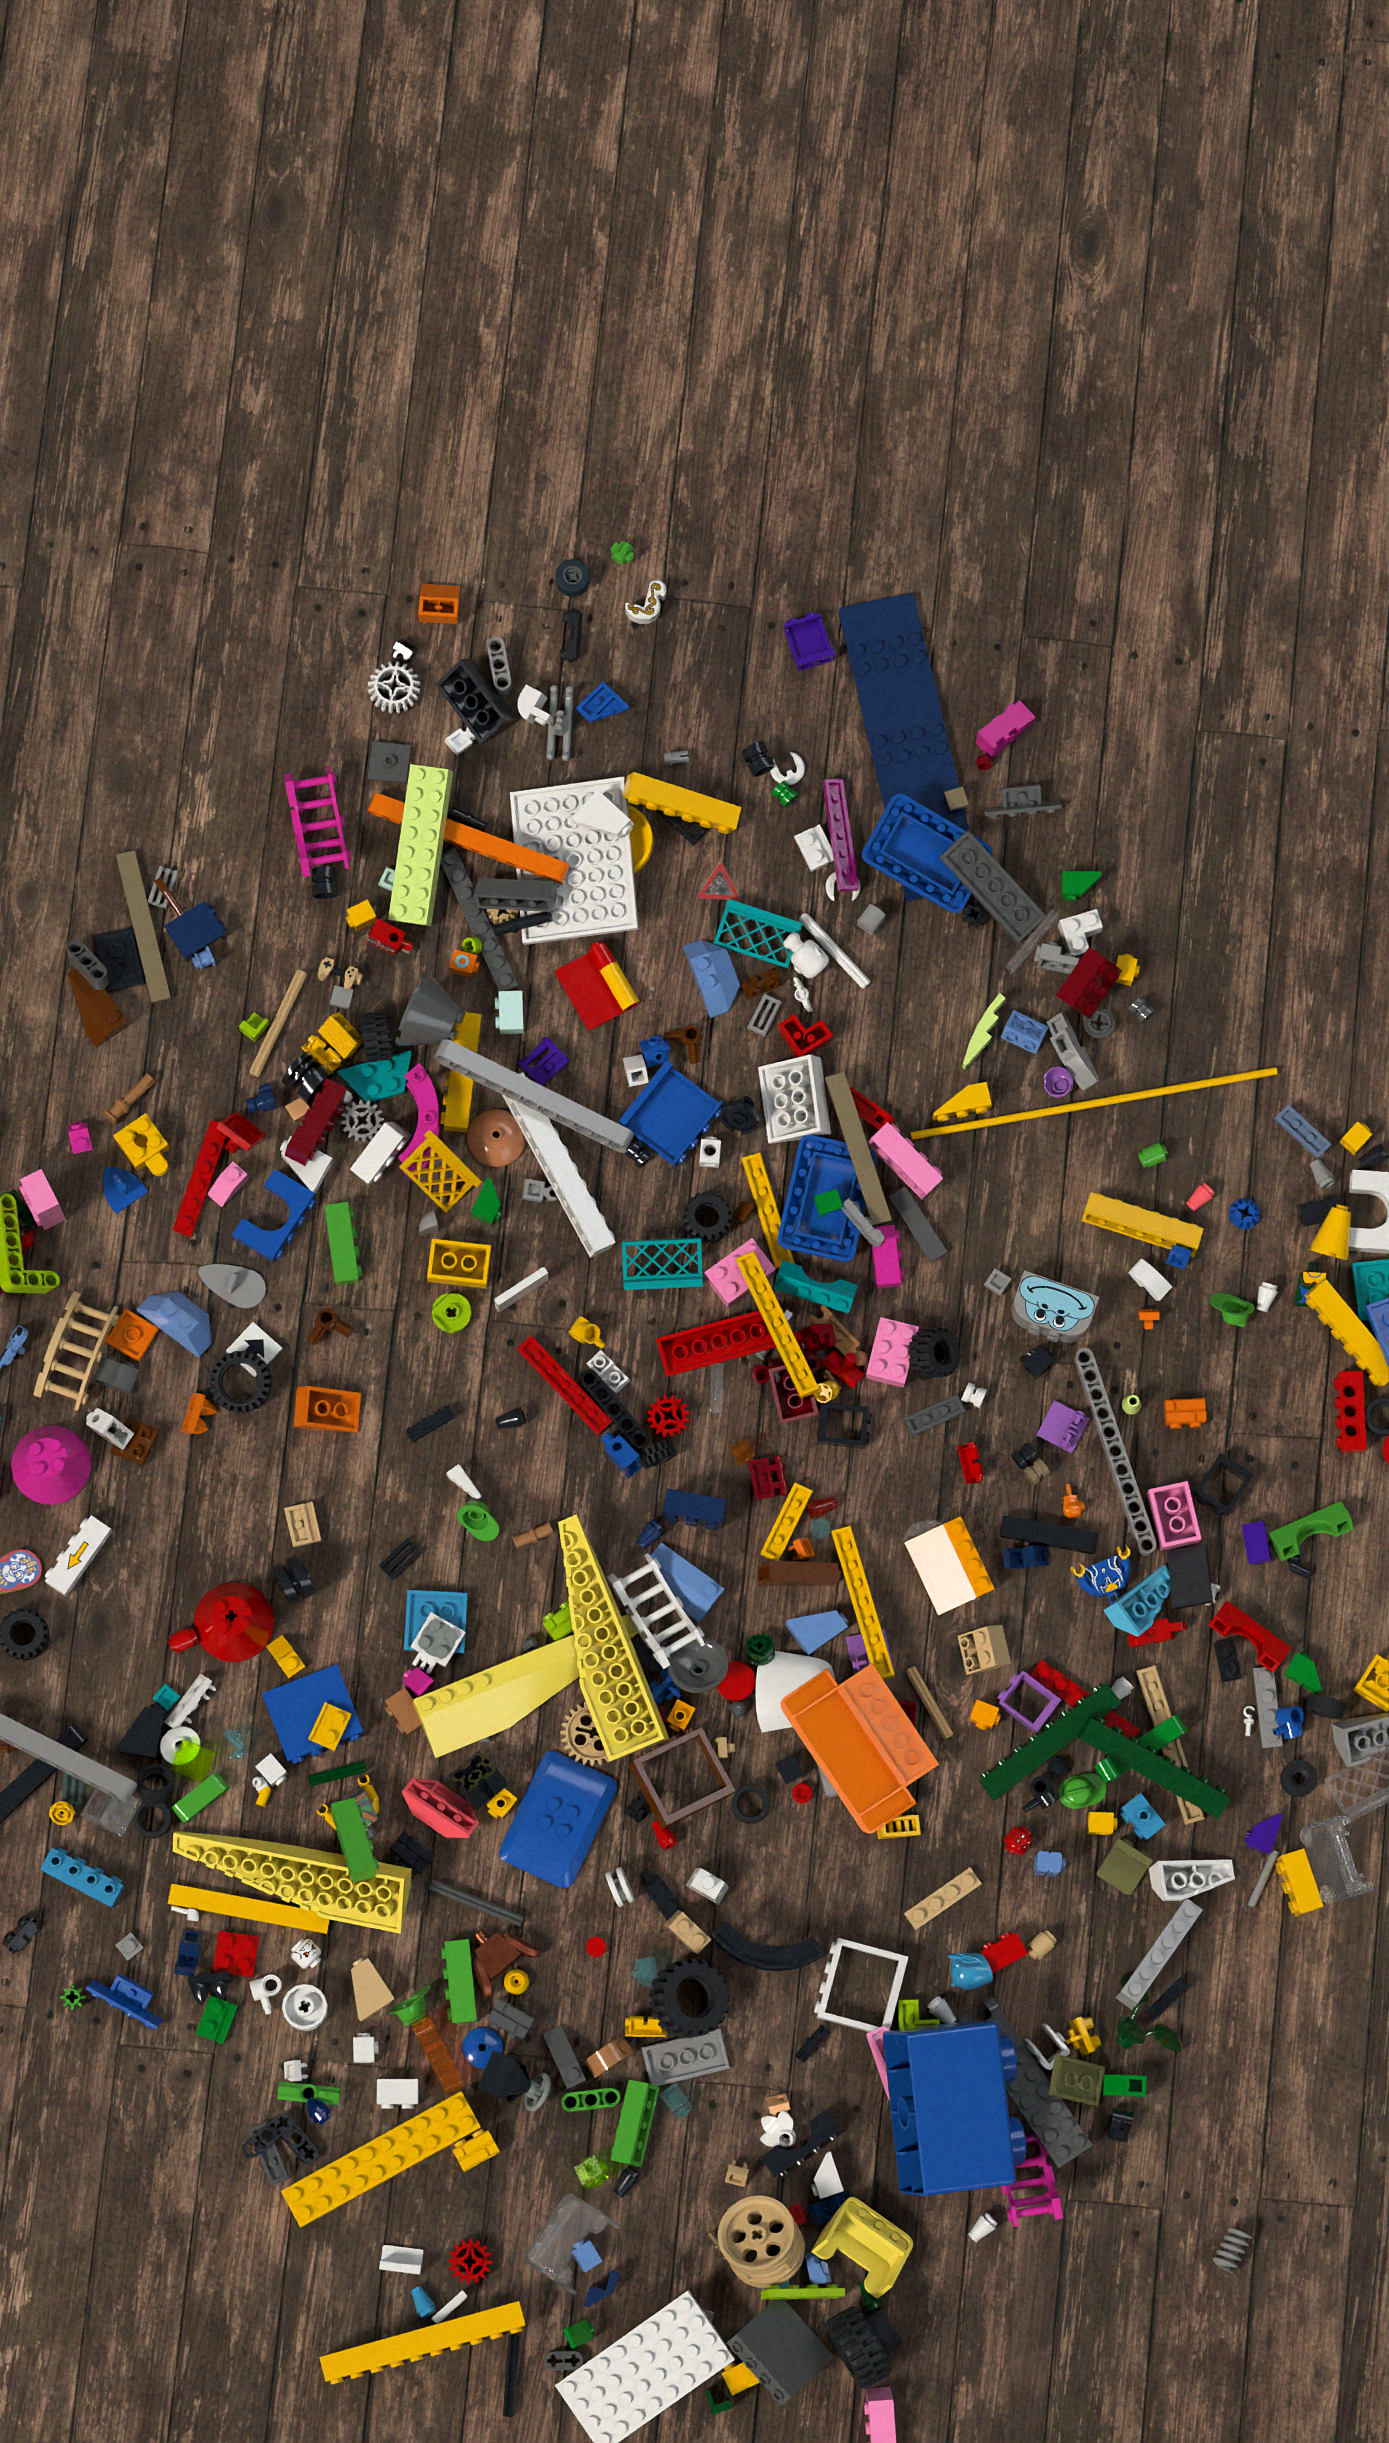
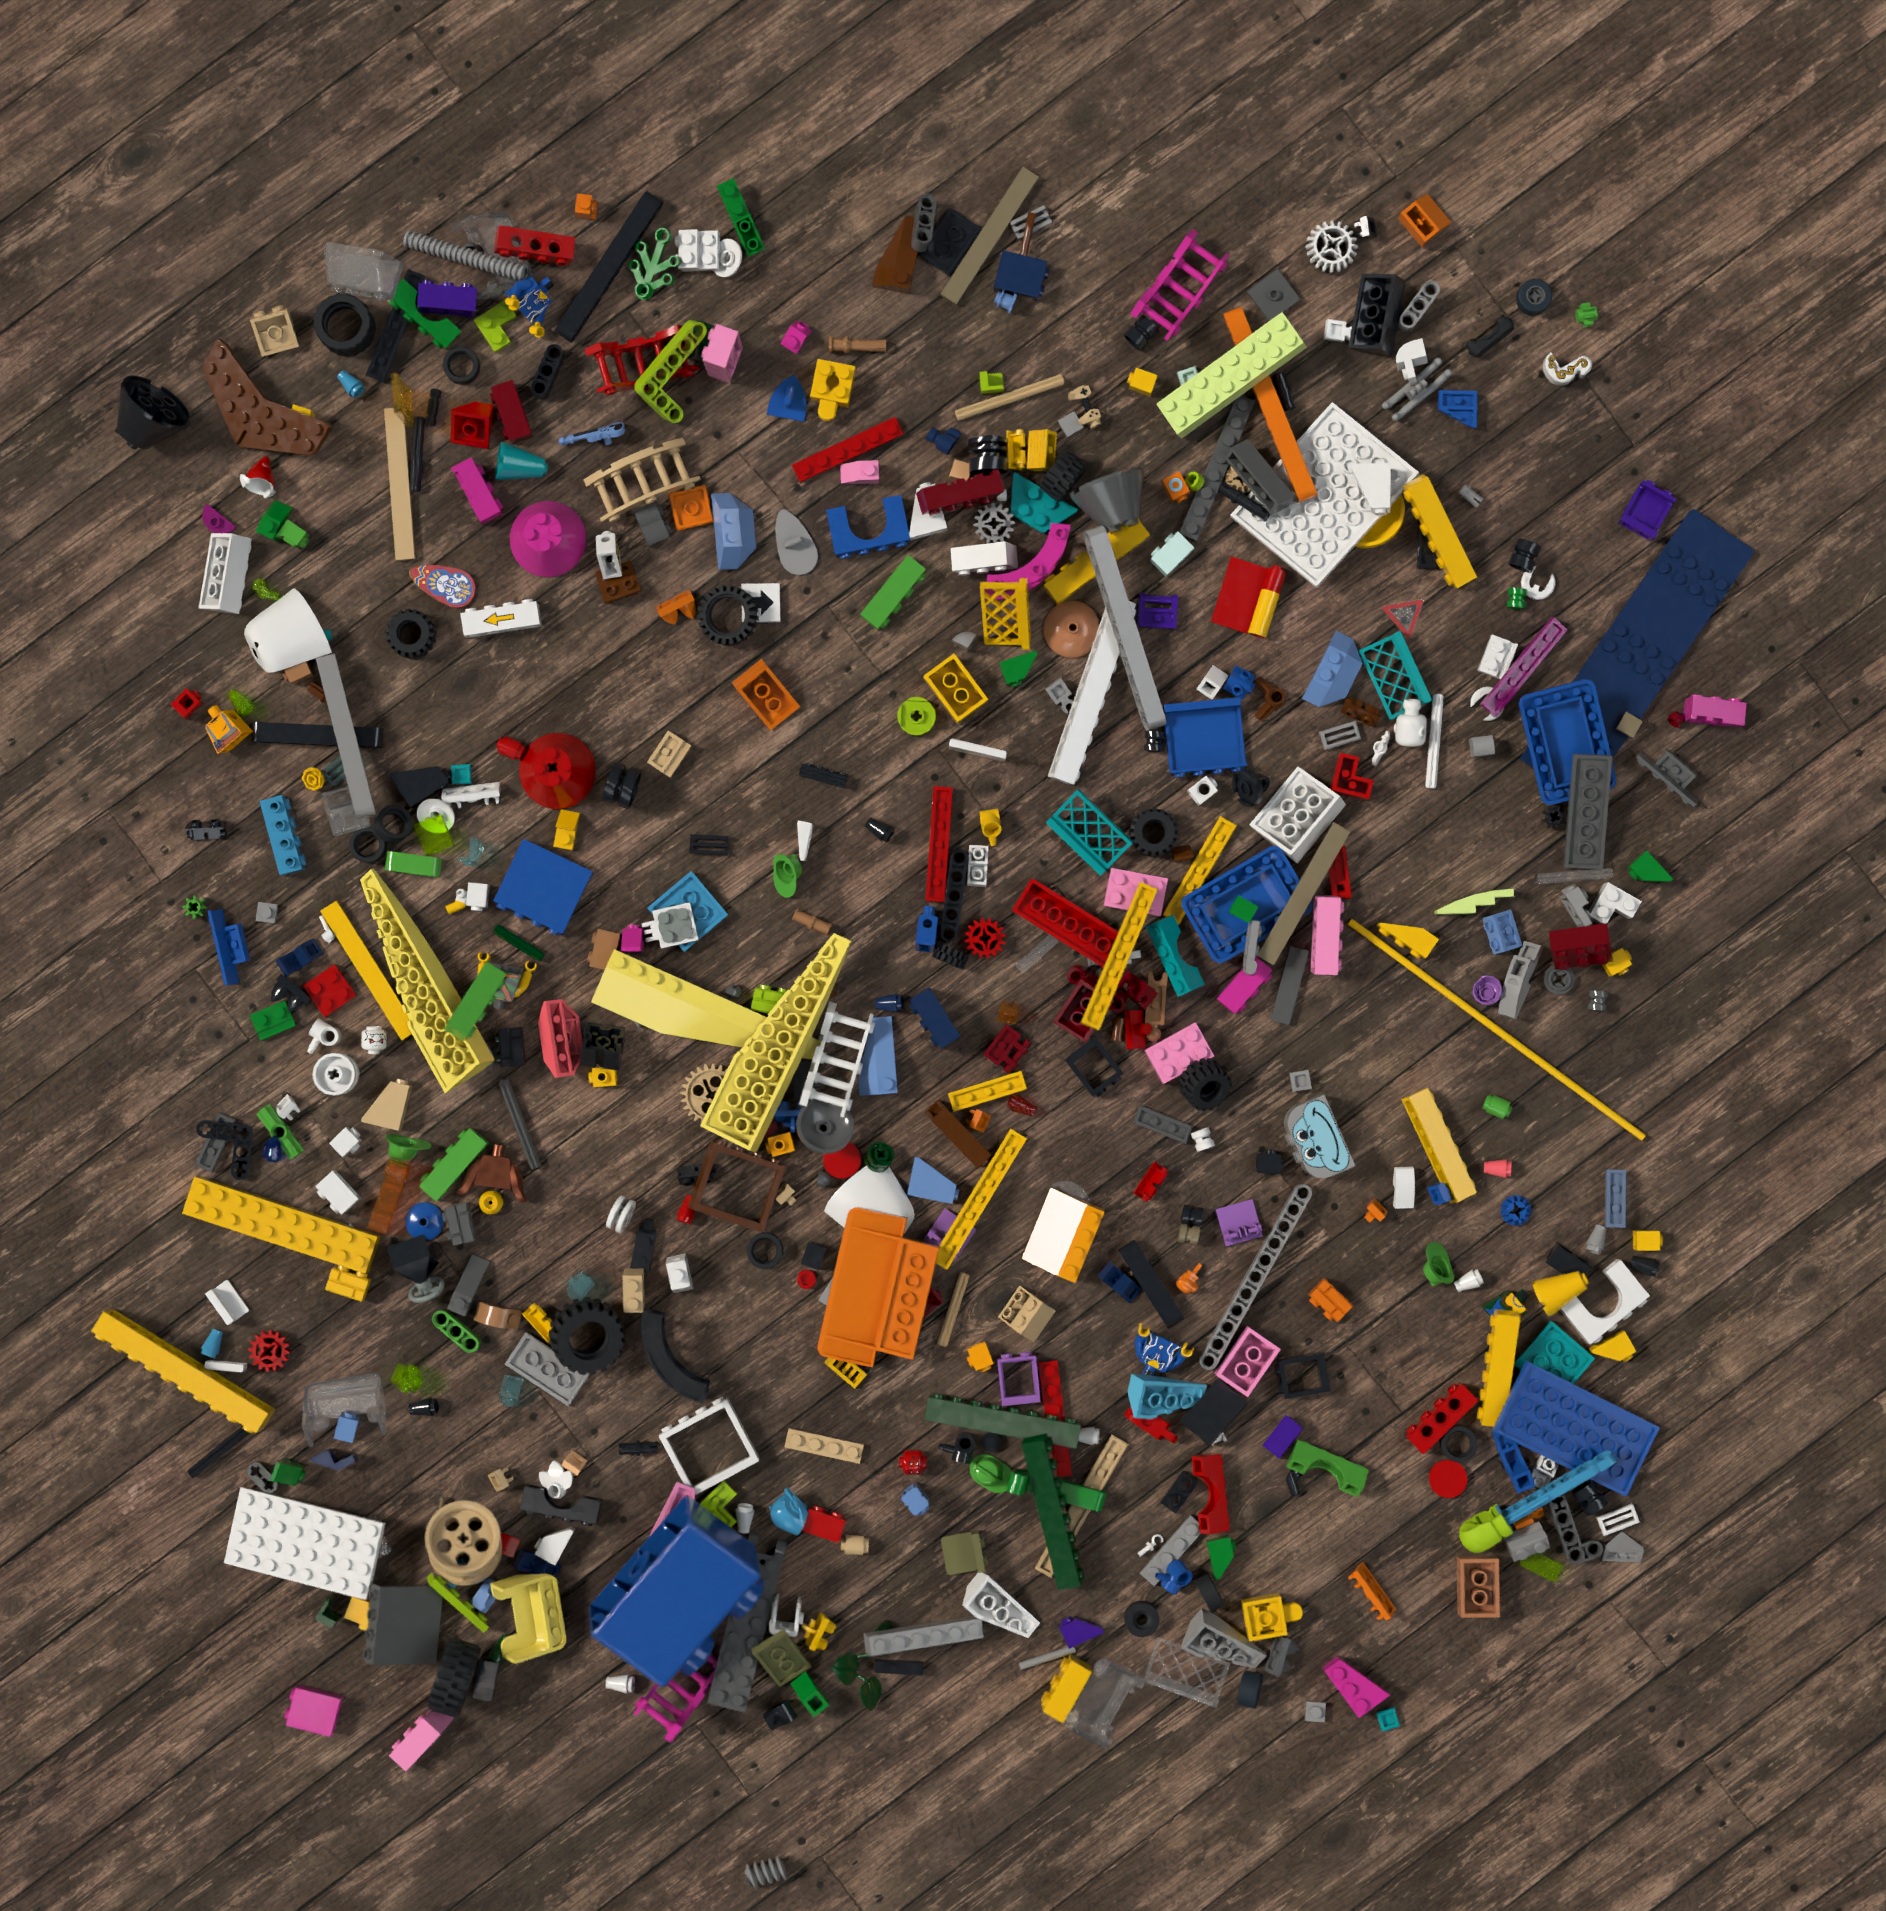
camera: 50 degrees right, 10 degrees up
red tile [216,1112,267,1153] -> none
reddish brown axle [307,1308,354,1345] -> none
yellow plate [308,1702,352,1751] -> none
red torso [365,919,413,955] -> none
blue wedge [499,1751,617,1888] -> none
red tile [586,1937,606,1957] -> none
bright green brick [611,2080,660,2167] -> none
clear light blue tile [810,1519,831,1539] -> none
yellow wheel [814,1380,839,1403] -> none
yellow brick [1087,1812,1117,1835] -> none
dark azure brick [1120,1793,1166,1841] -> none
yellowish green cone [1122,1395,1141,1415] -> none

